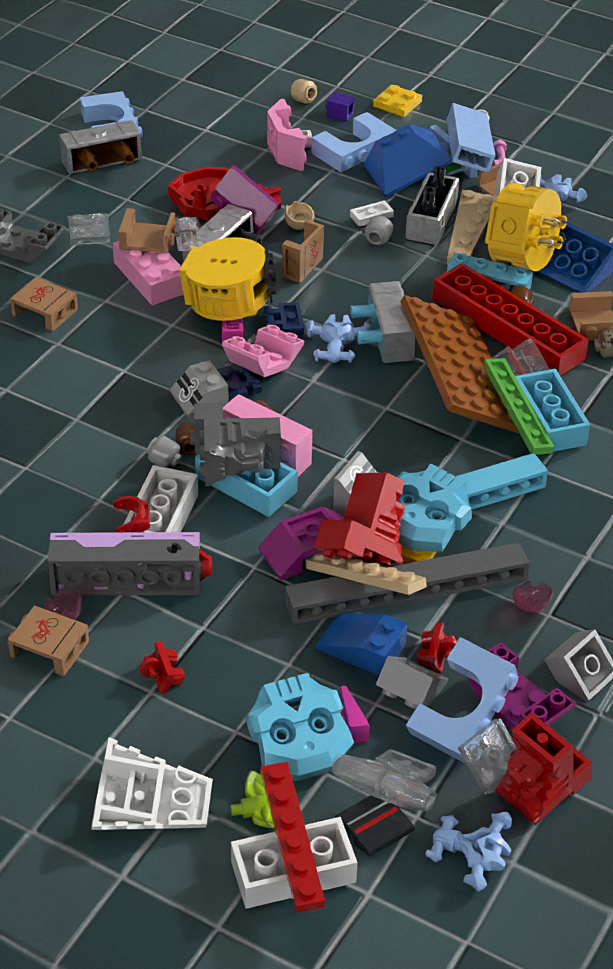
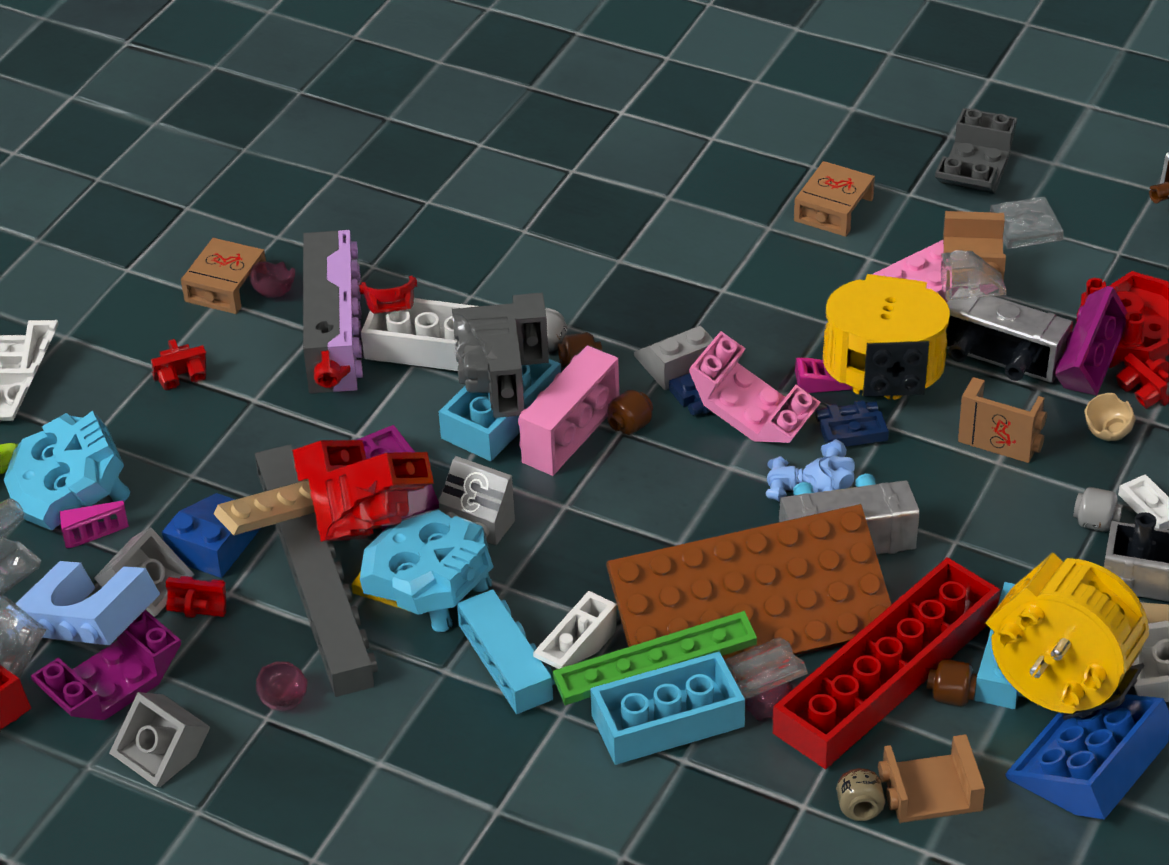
camera: 90 degrees right, 0 degrees up
none -> white slope [533,591,617,669]

